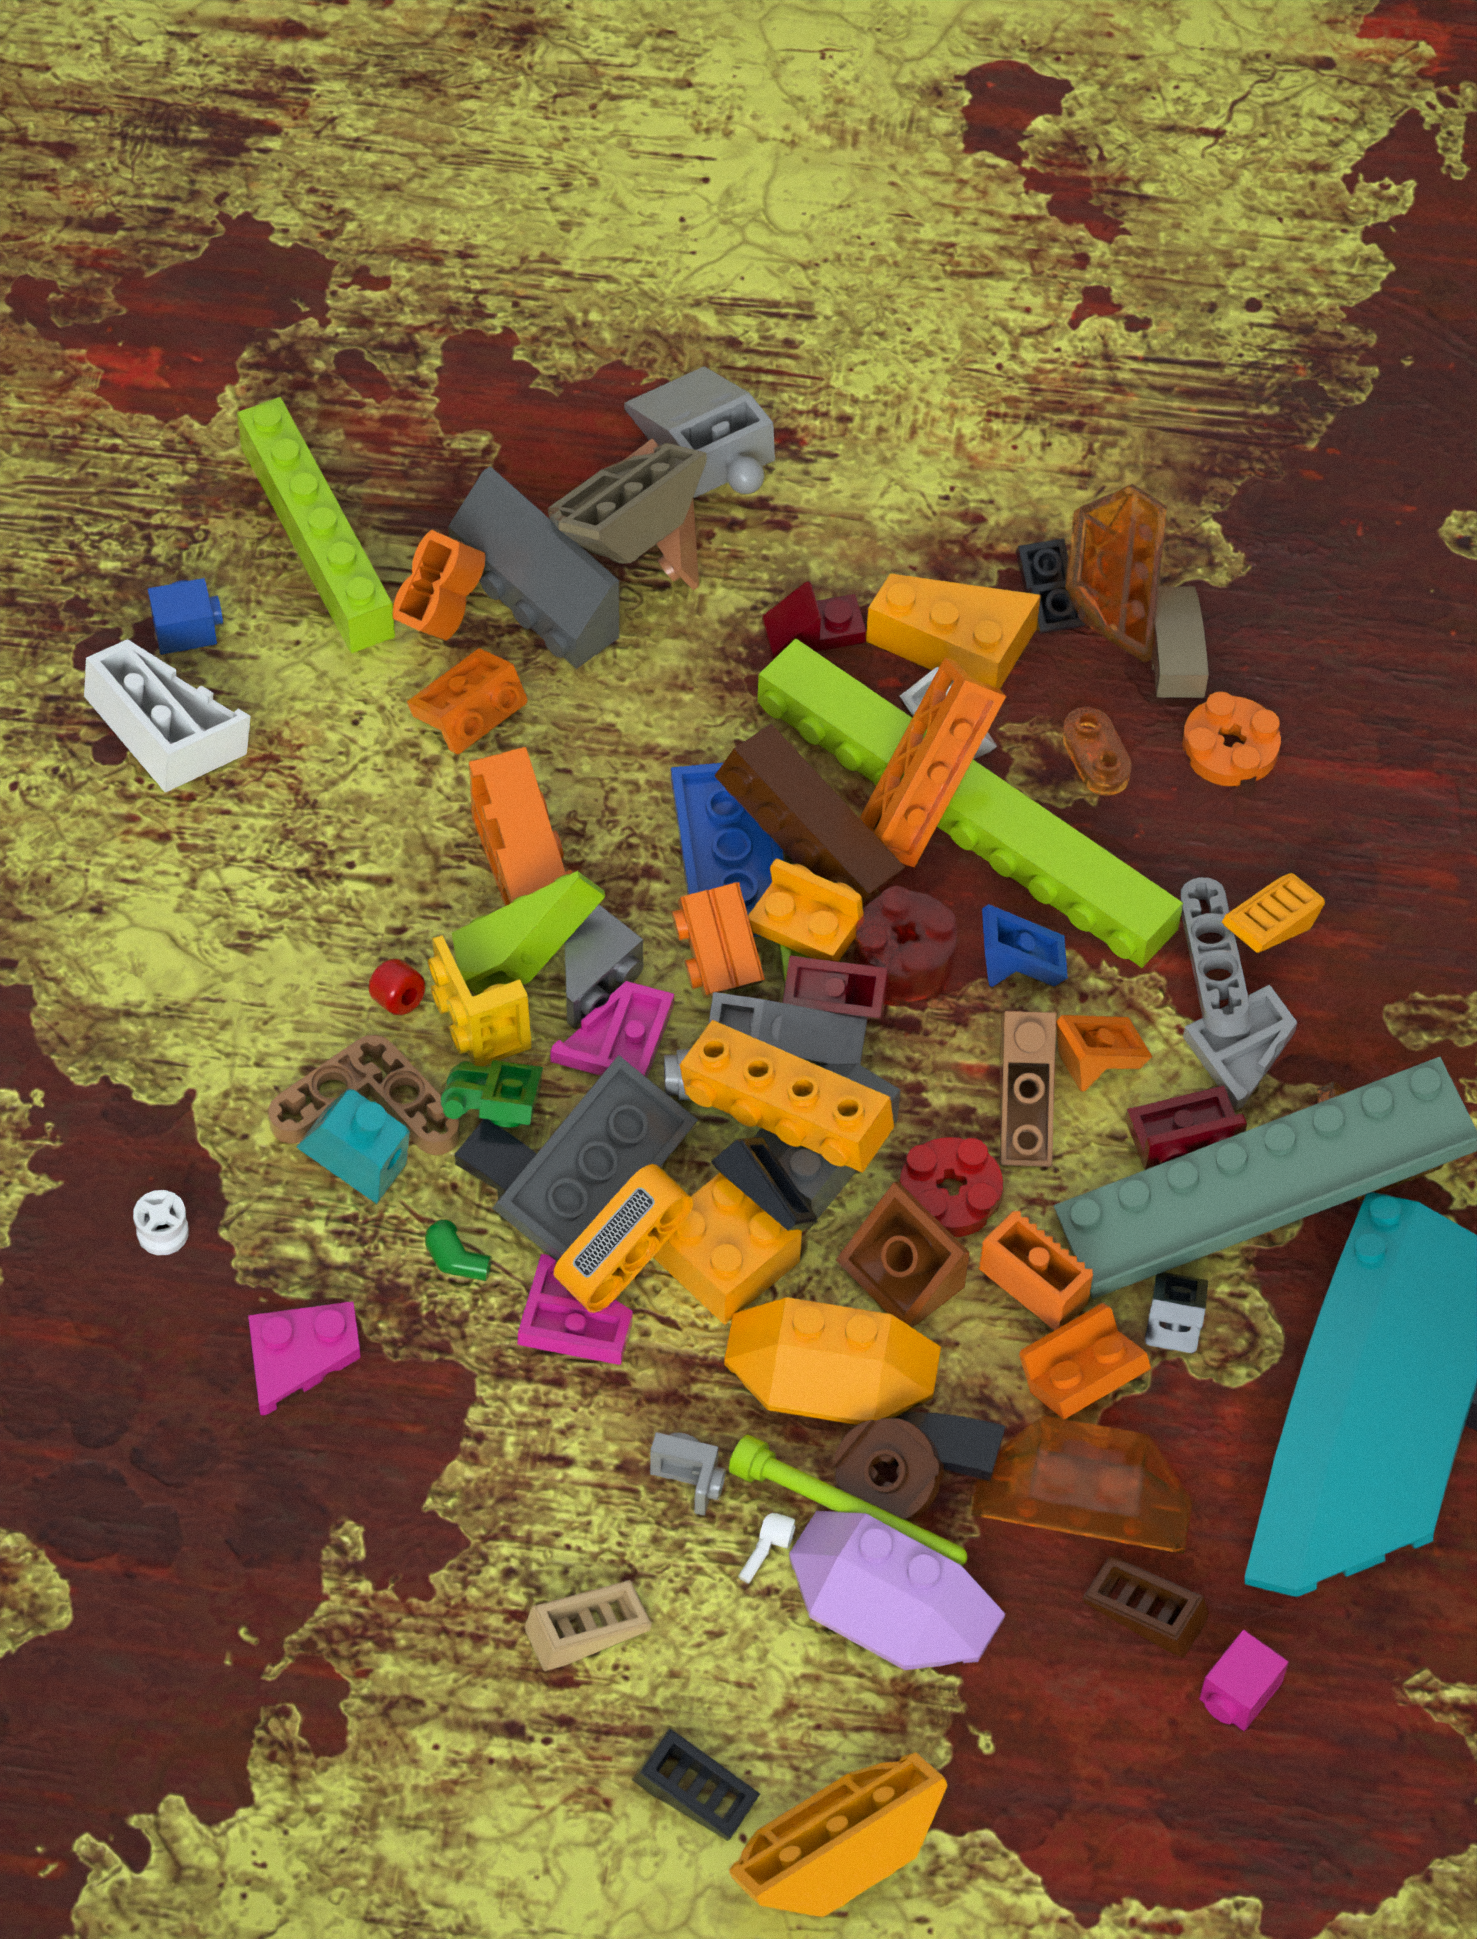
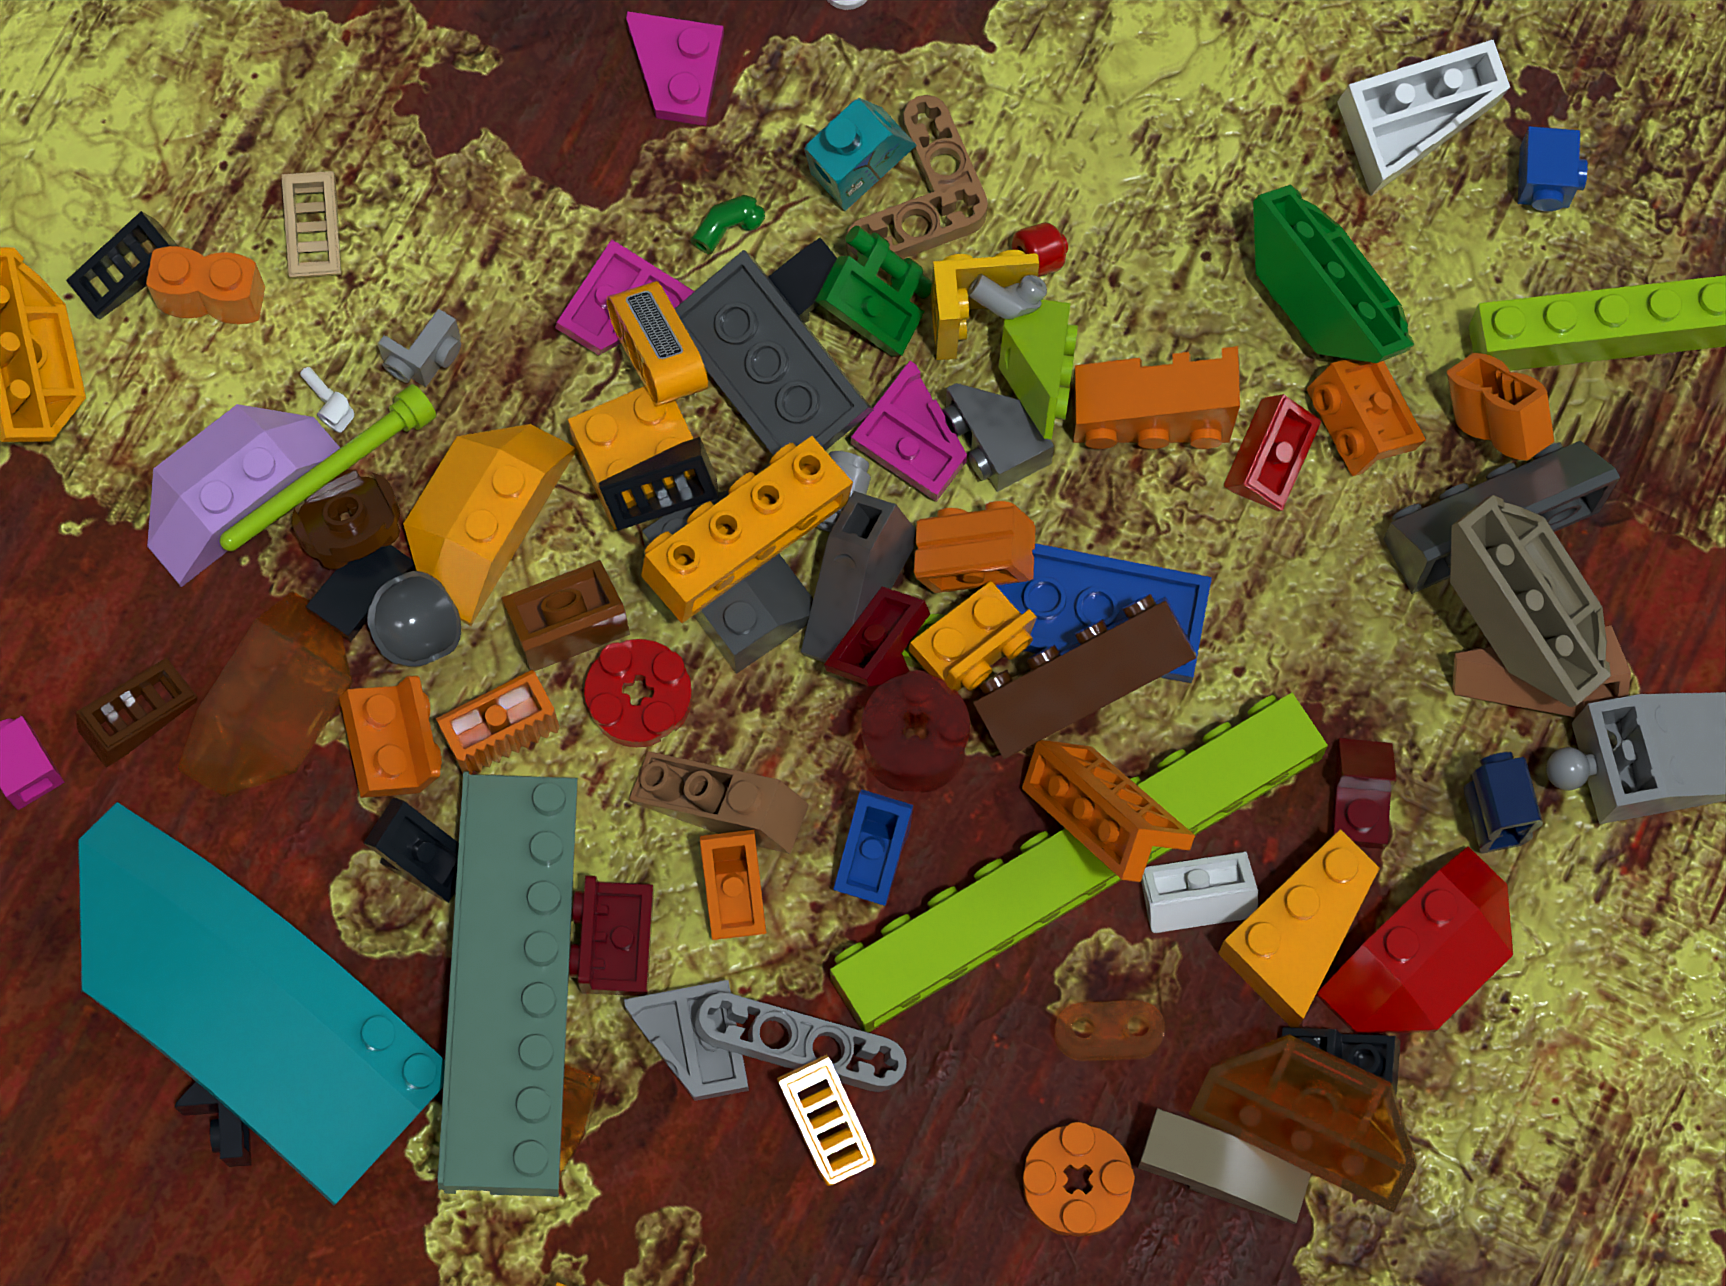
camera: 110 degrees right, 15 degrees up
none -> orange brick [146,246,265,324]
none -> dark grey helmet [367,571,461,667]
none -> light grey arm [967,274,1047,319]
none -> red slope [1224,394,1322,511]
none -> green wedge [1253,185,1414,363]
none -> red wedge [1316,846,1513,1034]
none -> dark blue brick [1463,752,1543,854]

